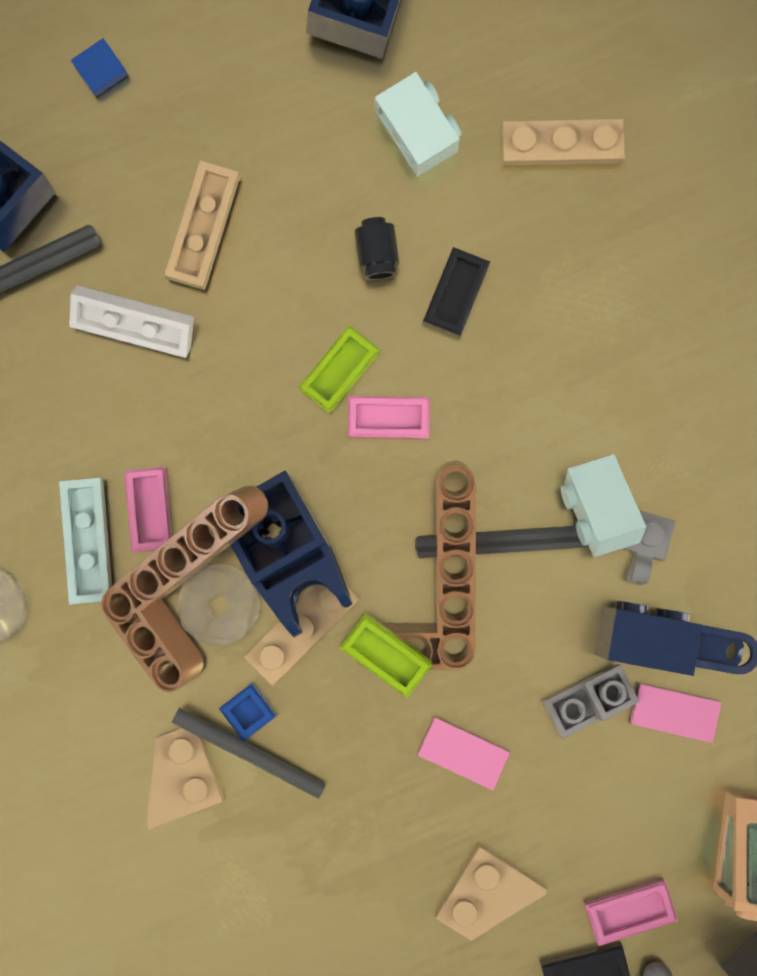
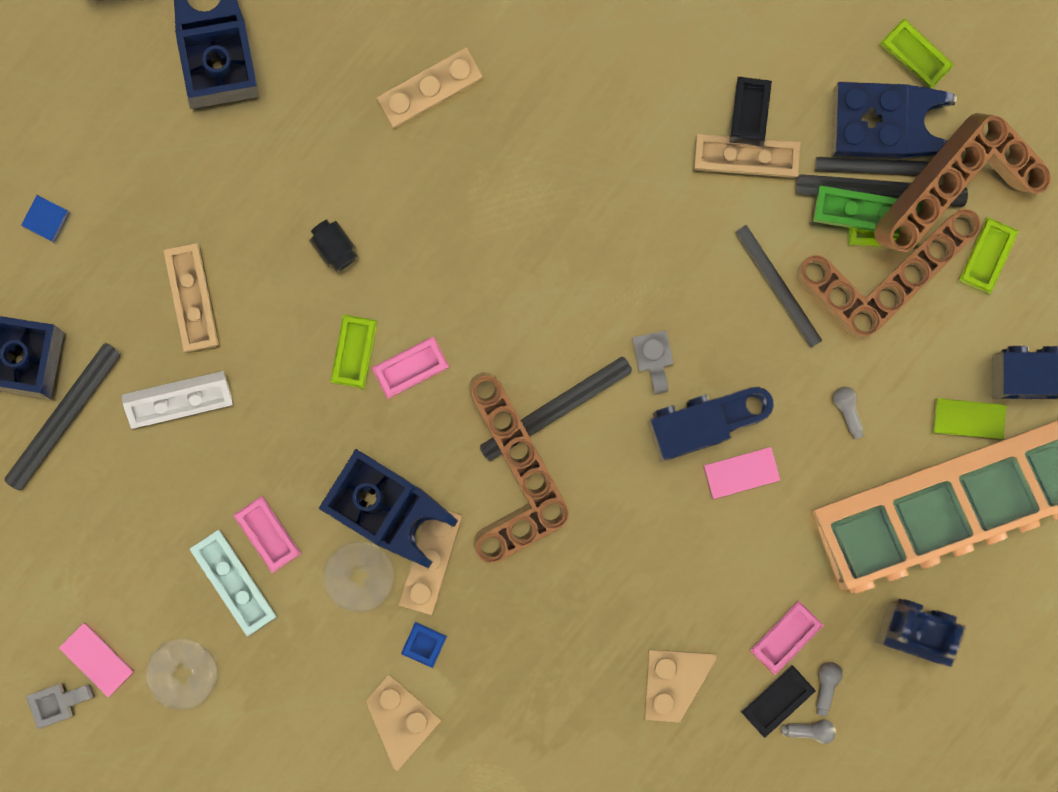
camera: 35 degrees left, 0 degrees up
medium nougat beam [101,486,268,692] -> none
dark grey bar [171,708,326,799] -> none
lime tile [339,612,433,698] -> none
light aqua brick [375,72,461,177] -> none
bright pink tile [417,716,510,790] -> none
black tile [423,247,490,338] -> none
light grey slope [541,664,639,739] -> none
light aqua brick [561,454,646,557] -> none

